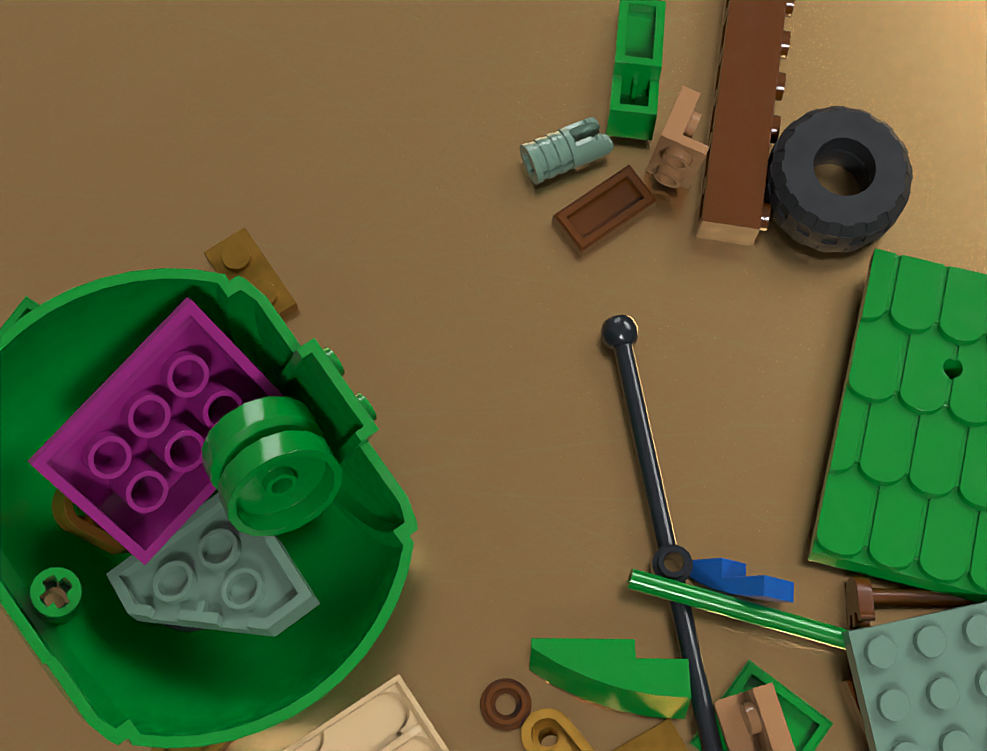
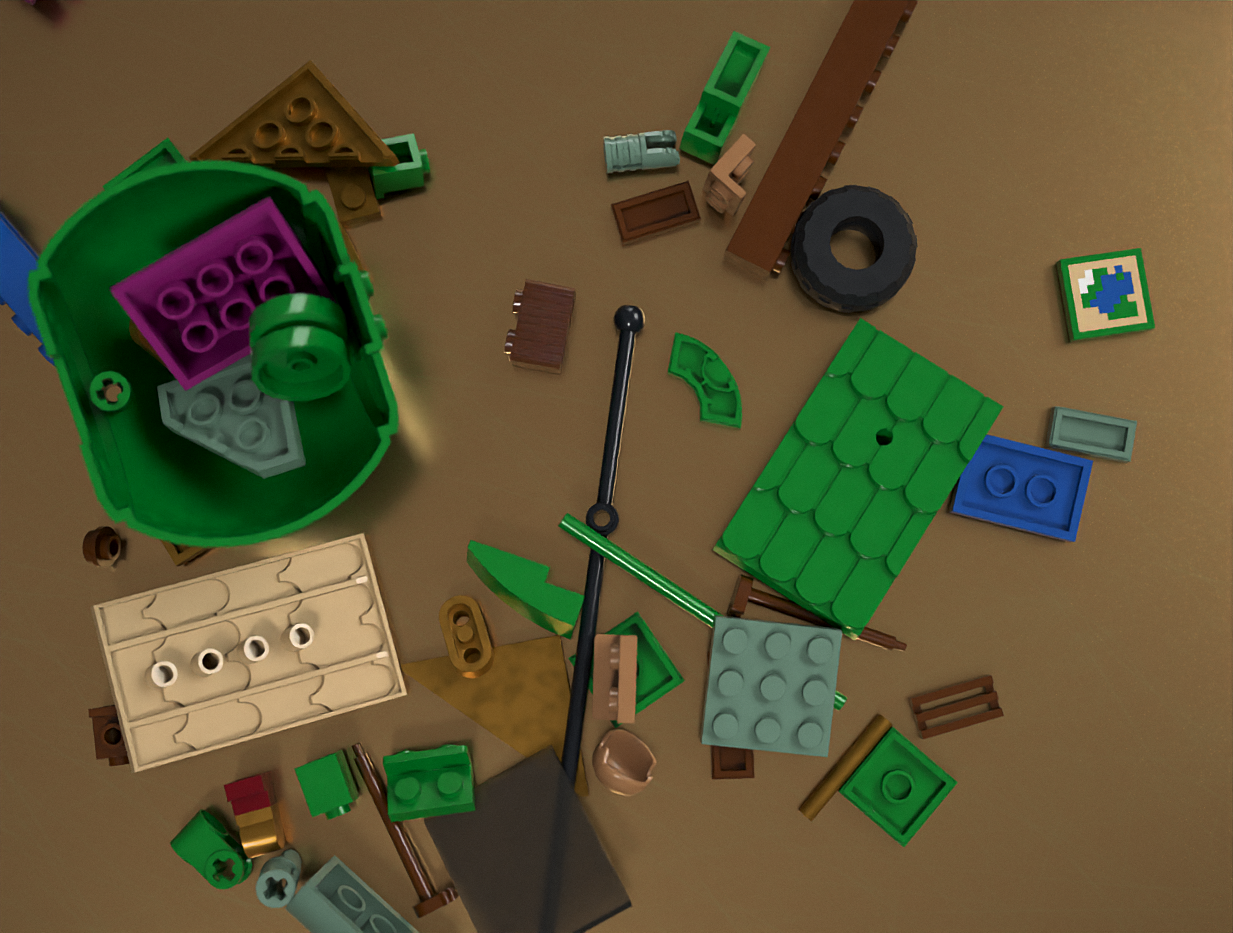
camera: 25 degrees right, 10 degrees up
reddish brown plate [480,678,532,731] -> none
blue slope [689,558,794,603] -> none
none -> pearl gold tile [188,60,400,168]
none -> green brick [368,133,430,199]
none -> reddish brown brick [504,279,576,374]
none -> green tile [667,332,742,430]

